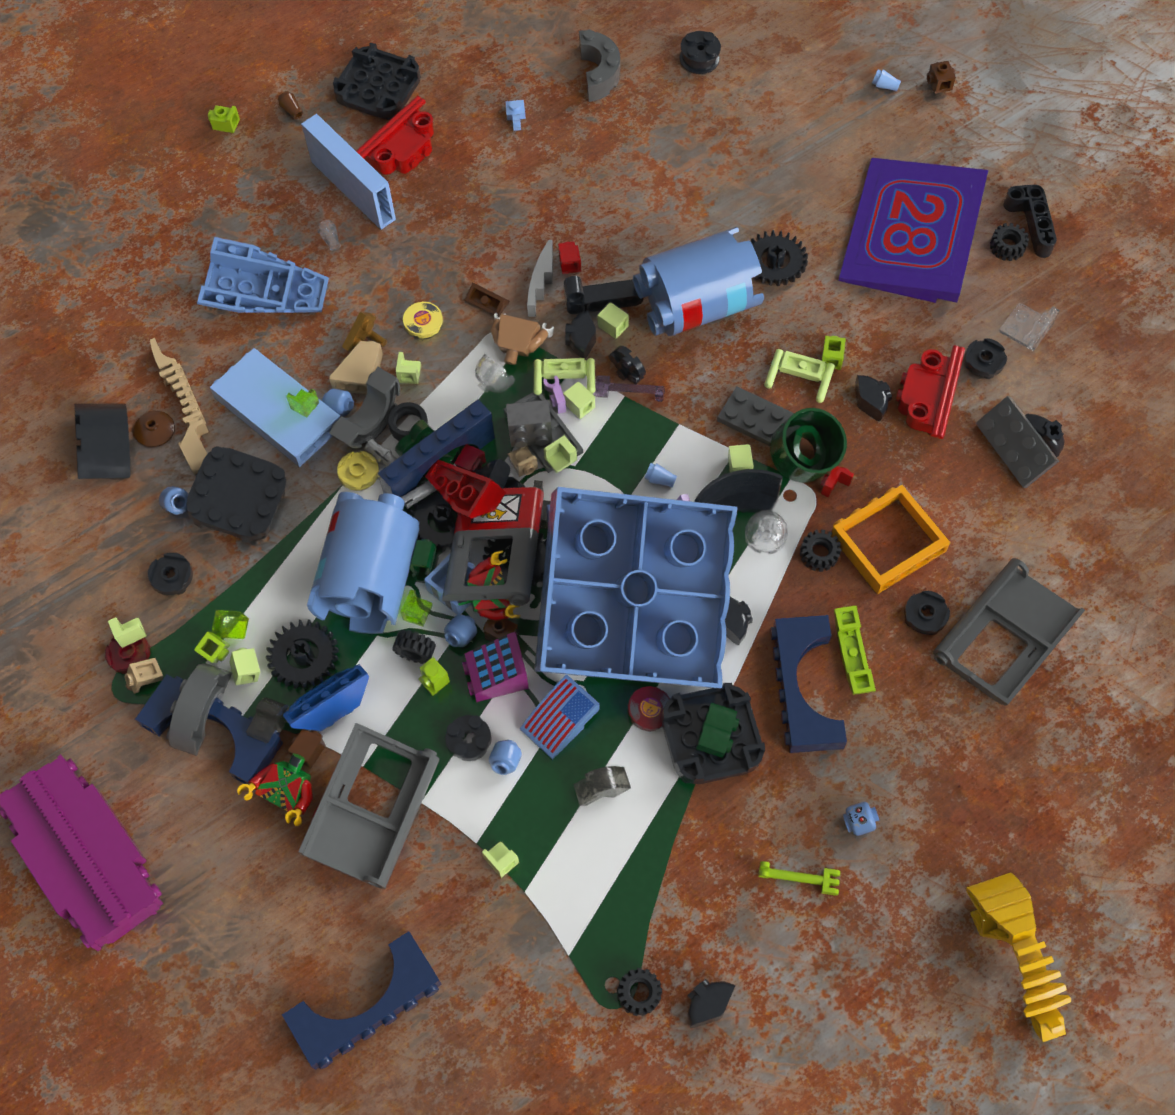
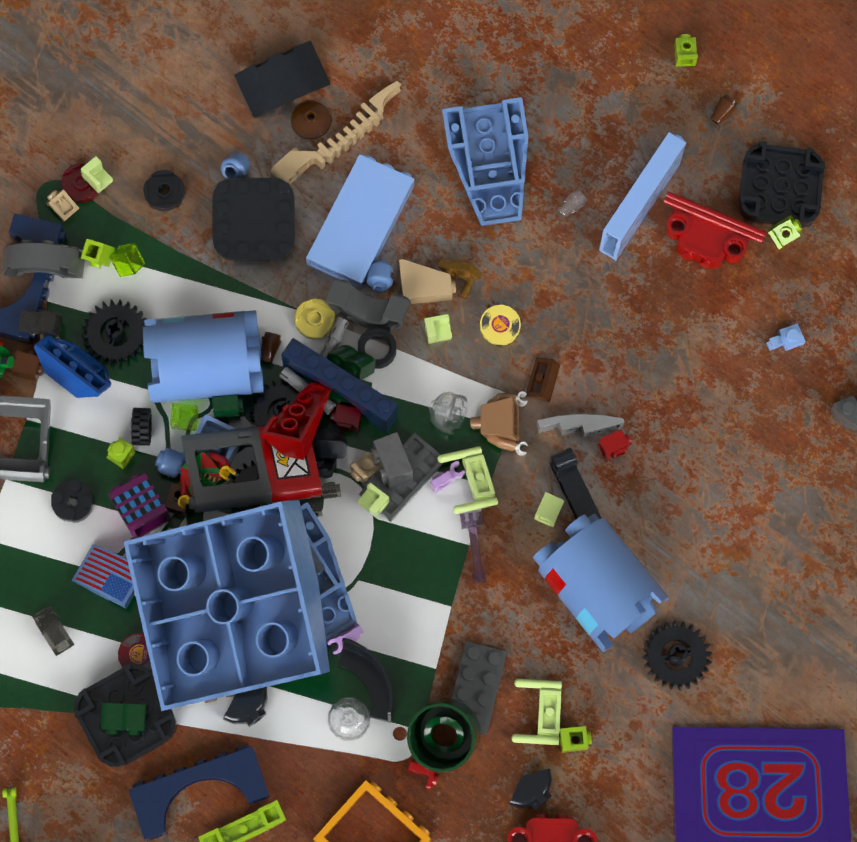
camera: 70 degrees right, 10 degrees up
yellowish green brick [229,648,260,685] -> none
clear neon green panel [286,389,319,418] -> none
medium blue head [488,740,522,775] -> none
yellowish green panel [563,382,595,419] -> none
black piece [565,311,596,359] -> none
black plate [608,346,646,384] -> none
light blue cone [645,463,677,487] -> none
yellowish green panel [728,444,753,472] -> none
black tyre [800,529,841,572] -> none
none -> lime brick [768,215,802,249]

